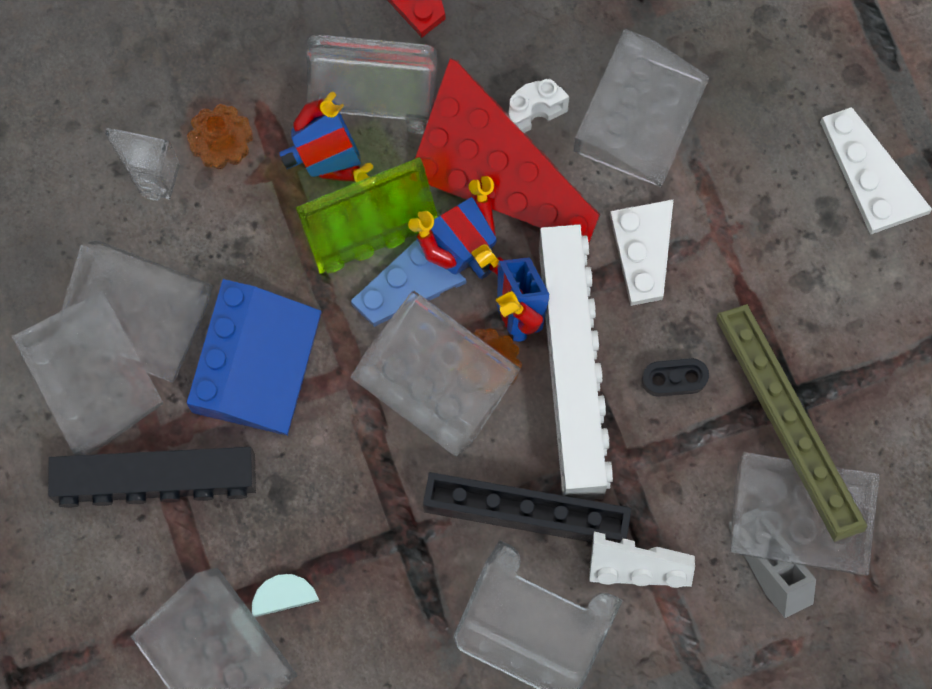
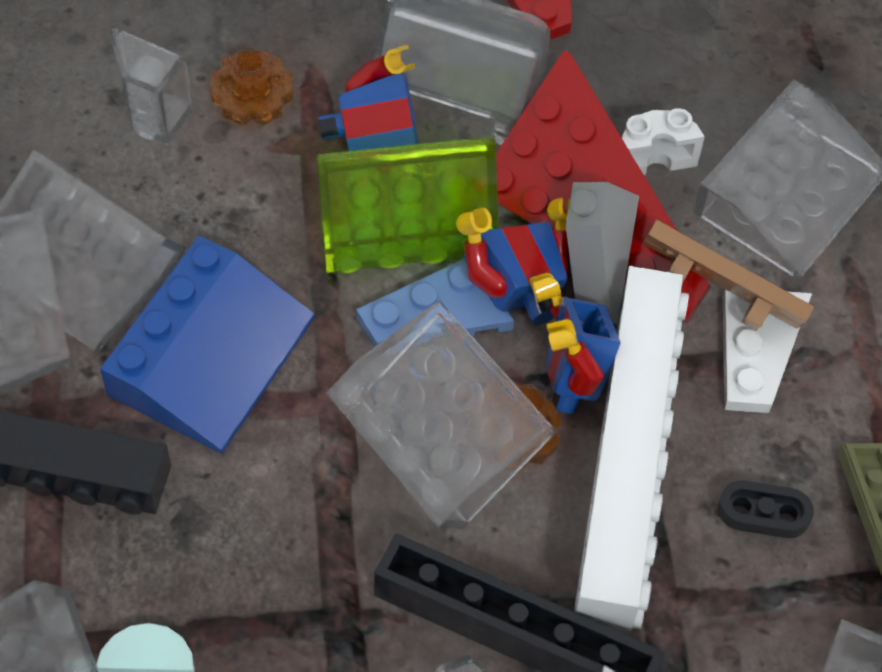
camera: 10 degrees right, 15 degrees down
none -> light grey slope [566,182,639,325]
none -> medium nougat hinge [642,220,814,331]

